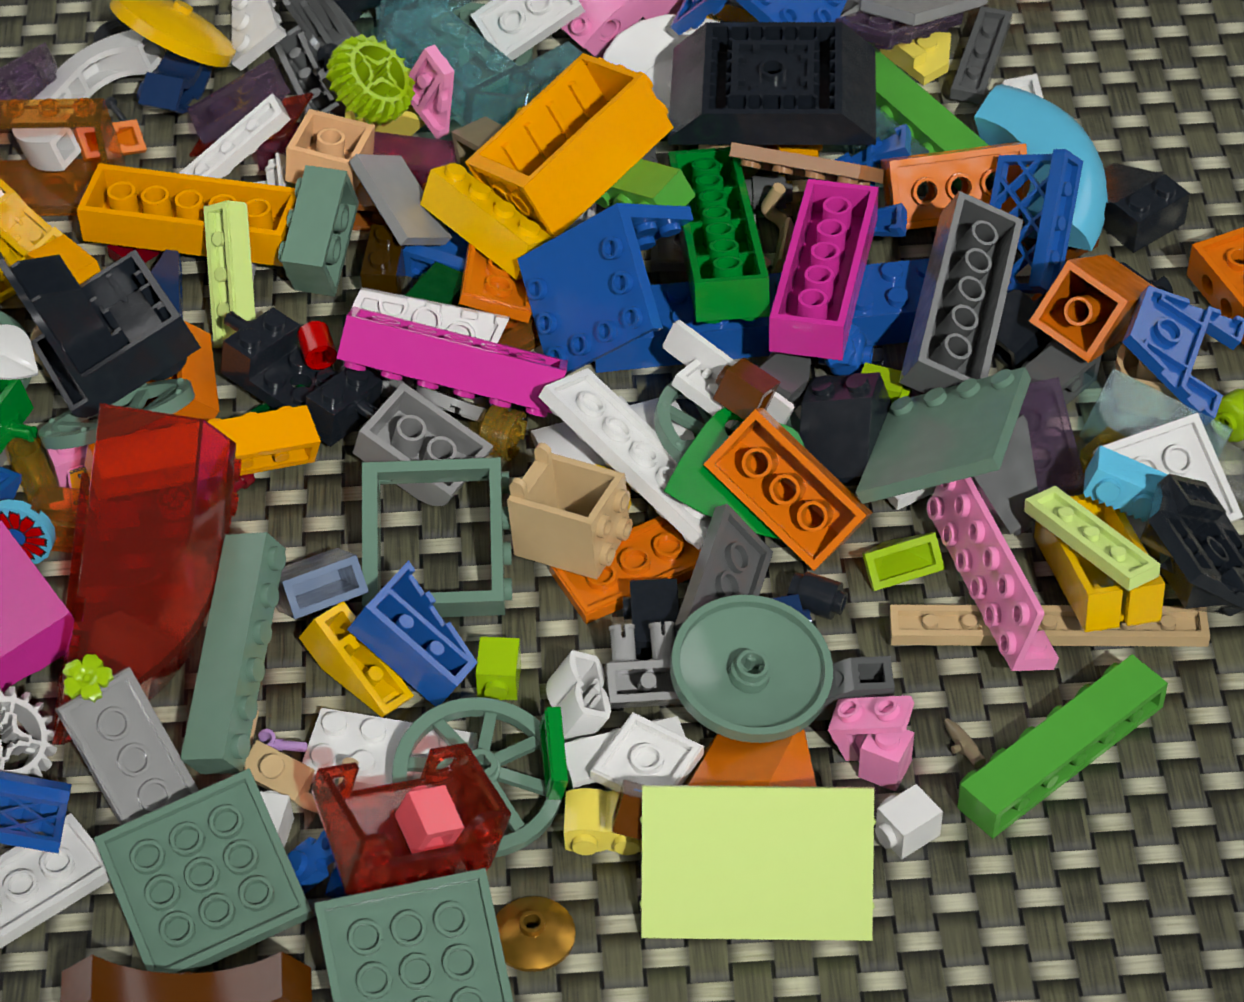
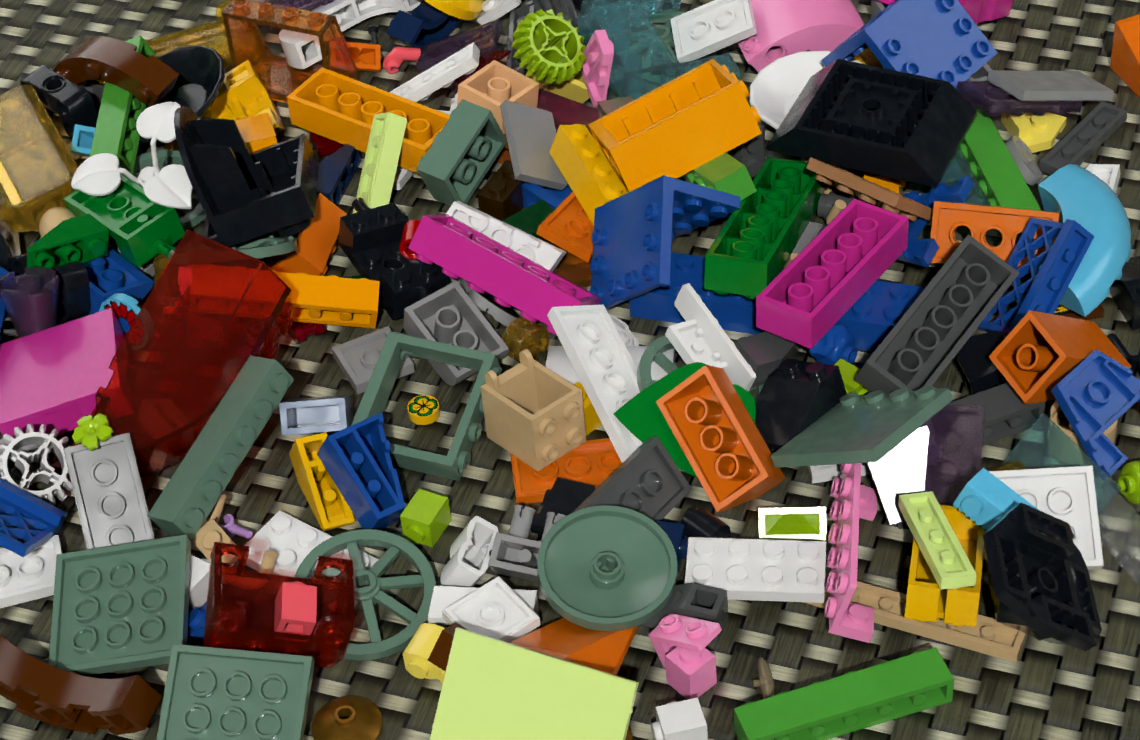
camera: 25 degrees right, 5 degrees down
green tile [539,707,568,800] -> none
reddish brown brick [713,358,780,420] -> none
none -> light grey plate [332,326,415,395]
none -> coral arm [383,46,421,74]
none -> yellow tile [407,395,440,425]
none -> white plate [684,537,826,603]
none -> light grey plate [1005,136,1043,186]

